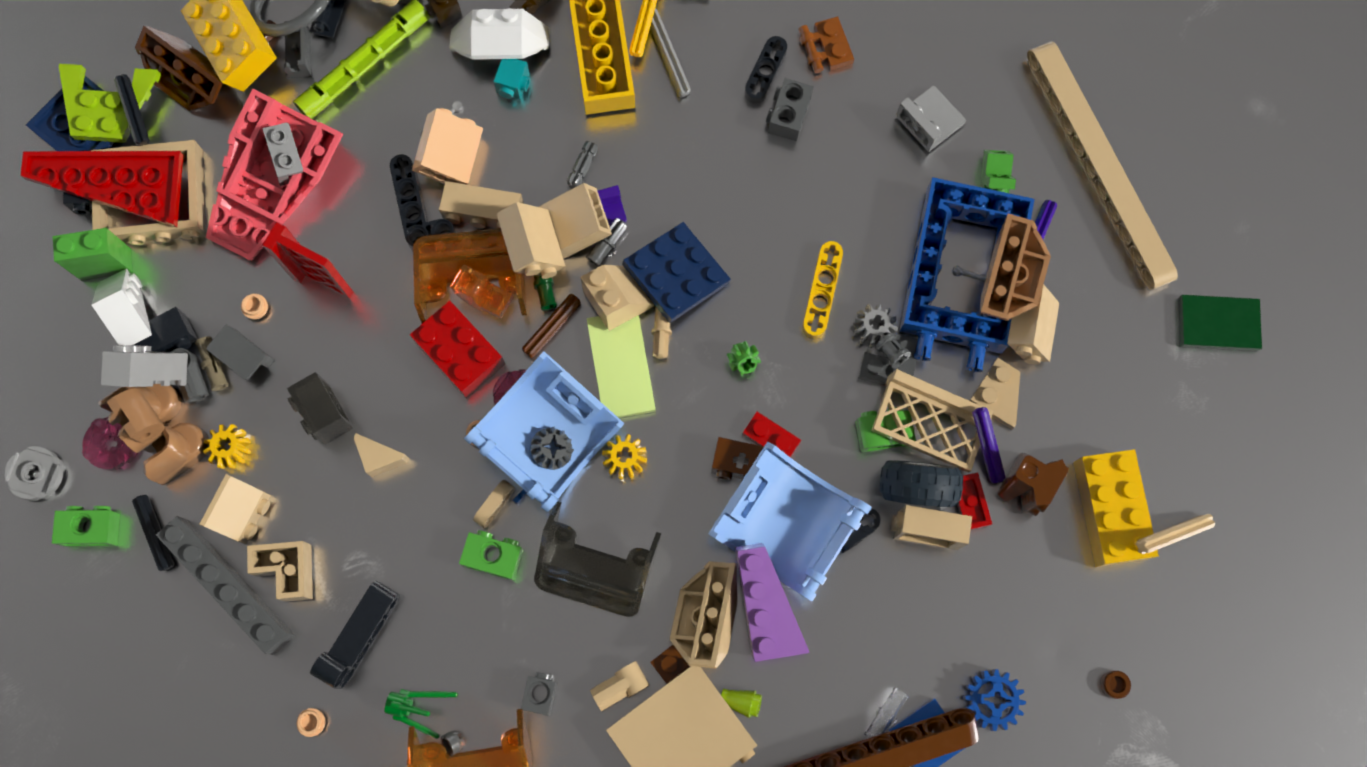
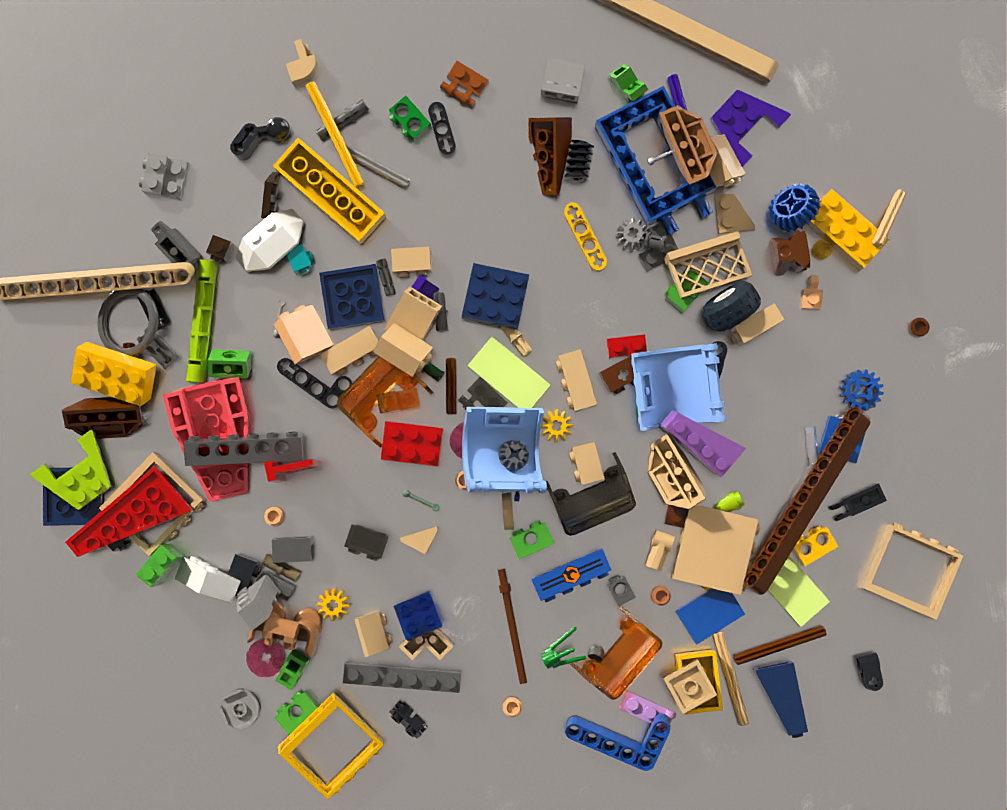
camera: 35 degrees left, 10 degrees up
black axle [114,74,150,146] -> none
black axle [132,495,174,571] -> none
light grey bracket [262,123,303,186] -> none
black beam [310,581,400,689] -> none
tan slope [580,265,654,331] -> none
bright green gear [726,341,761,375] -> none
dark grey brick [766,78,814,141] -> none
red plate [957,472,992,530] -> none
dark purple axle [972,407,1006,483] -> none
dark green tile [1179,295,1262,351] -> none
none -> dark grey brick [183,431,304,466]
none -> bright green brick [208,349,252,379]
none -> bright green brick [275,650,310,691]
none -> yellow window [277,692,384,799]
none -> dark blue plate [319,264,385,330]
none -> green brick [389,95,432,142]
none -> black hinge [389,701,428,739]
none -> tan brick [391,247,432,277]
none -> clear blue bracket [393,591,443,641]
none -> sand green hinge [403,490,439,511]
none -> clear smoke plate [458,377,508,410]
none -> reddish brown bar [498,569,527,684]
none -> reddish brown wedge [529,117,572,195]
none -> blue brick [531,548,612,603]
none -> tan brick [556,349,597,412]
none -> black piece [564,140,594,182]
none -> tan brick [569,442,604,485]
none -> nougat plate [651,586,671,606]
none -> dark purple wing [711,89,791,167]
none -> blue gear [769,183,821,232]
none -> light nougat plate [802,275,823,309]
none -> clear yellow plate [813,239,833,259]

